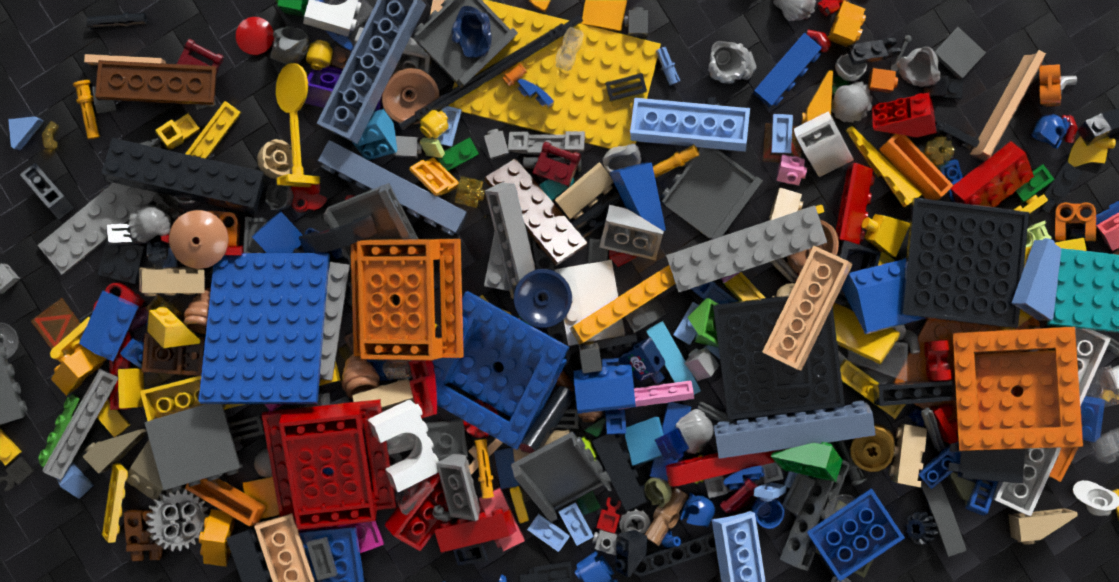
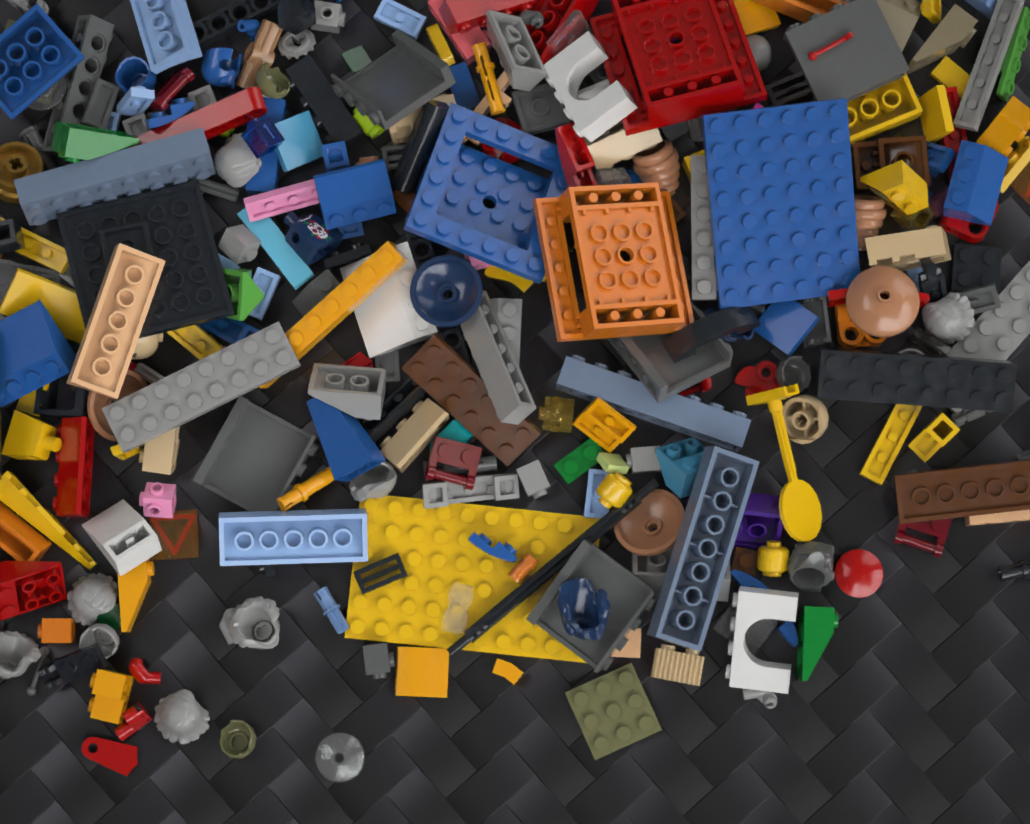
camera: 165 degrees right, 5 degrees down
light blue plate [558,502,594,546] -> none
dark grey slope [579,341,602,373] -> none
dark green slope [584,418,606,437] -> none
red plate [596,497,621,533] -> none
blue brick [753,33,822,108] -> none
light blue plate [771,114,793,154] -> none
none -> red hinge [808,32,854,61]

